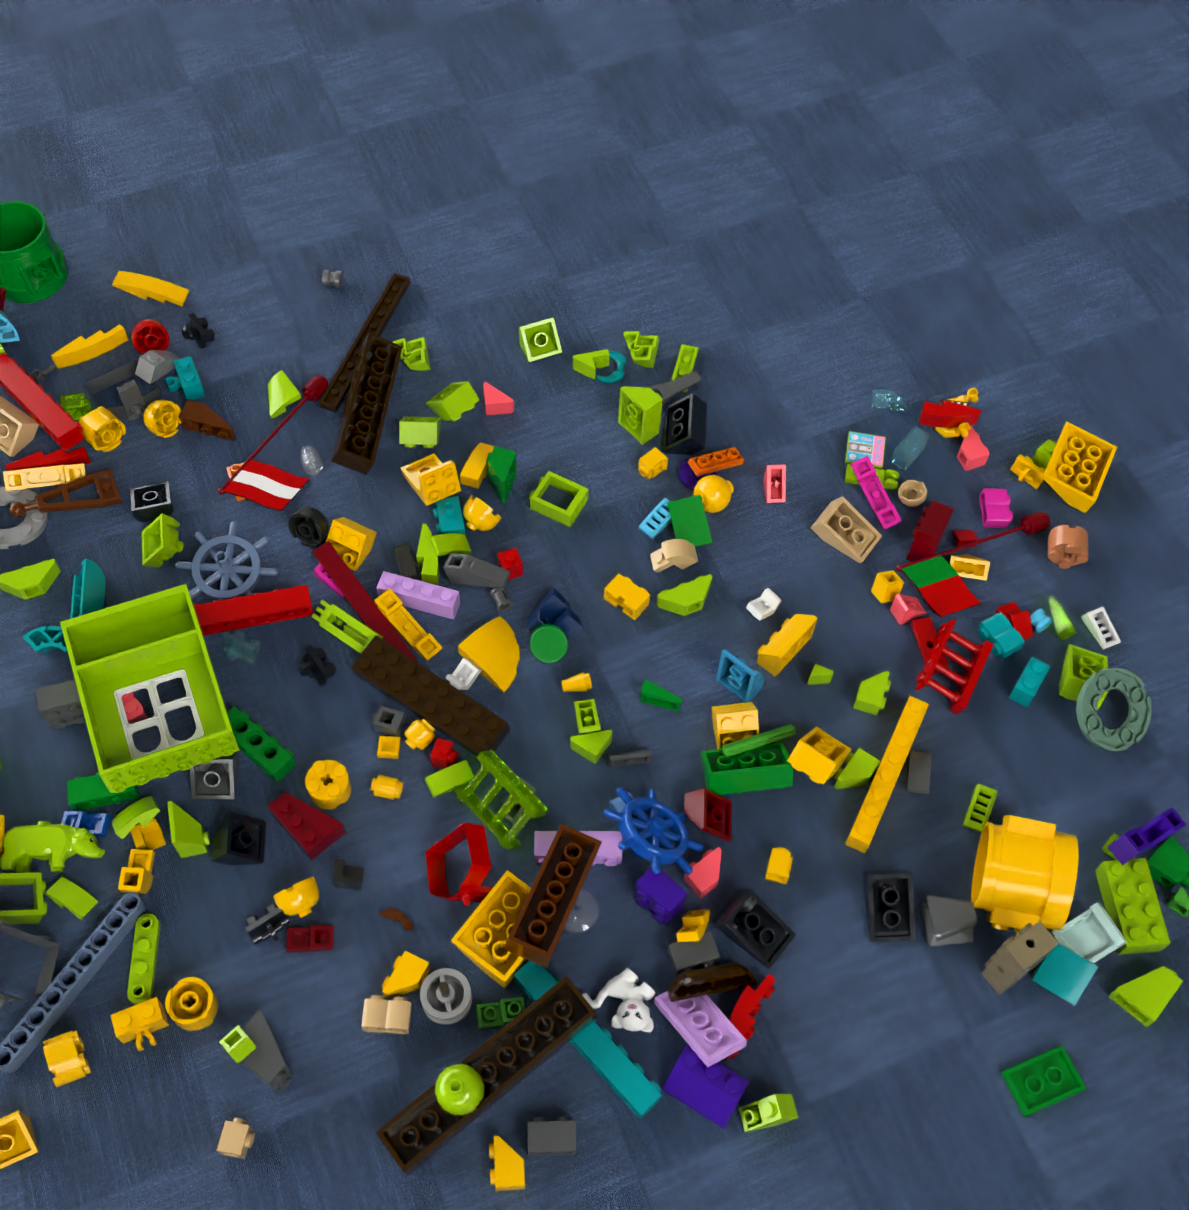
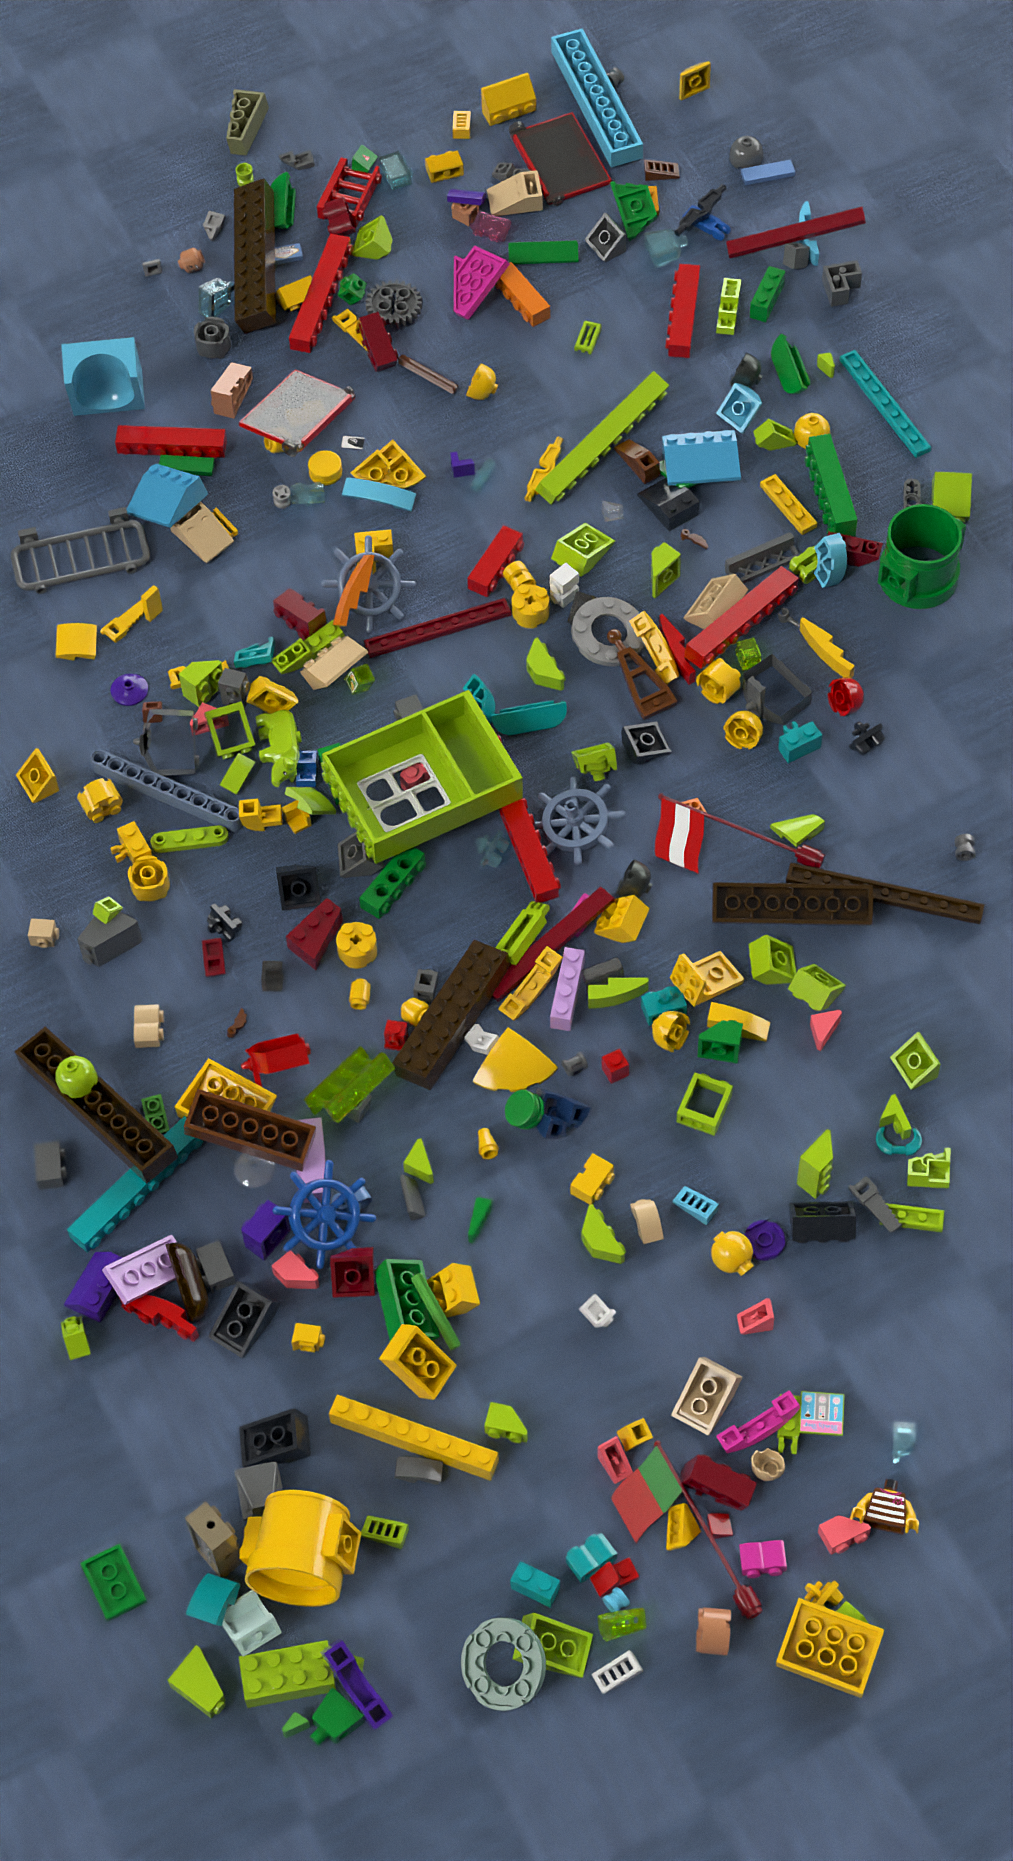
camera: 90 degrees right, 0 degrees up
yellow slope [112,271,189,307] -> none
light grey slope [135,350,181,384] -> none
lime slope [167,801,210,858] -> none
reddish brown slope [179,400,236,441] -> none
yellow cylinder [273,877,319,918] -> none
black hips [299,645,336,687] -> none
clear brick [300,446,323,475] -> none
yellow tile [377,736,401,759] -> none
yellow slope [382,951,431,999] -> none
lime slope [393,337,431,371] -> none
light grey wheel [420,968,472,1025] -> none
lime slope [425,760,475,798] -> none
lime slope [431,533,471,556] -> none
dark grey slope [443,553,510,588] -> none
yellow slope [489,1136,525,1191] -> none
lime slope [574,699,601,734] -> none
white animal [582,968,655,1033] -> none
yellow window [638,447,668,479] -> none
green piece [667,494,712,547] -> none
yellow slope [676,909,710,942] -> none
orange tile [688,447,744,477] -> none
dark azure slope [716,649,765,702] -> none
yellow slope [756,614,818,677] -> none
lime slope [807,664,834,685] -> none
lime slope [834,748,881,790] -> none
clear light blue brick [891,426,930,470] -> none
red tile [910,617,949,675] -> none
red fence [915,619,993,715] -> none
red slope [918,400,981,428] -> none

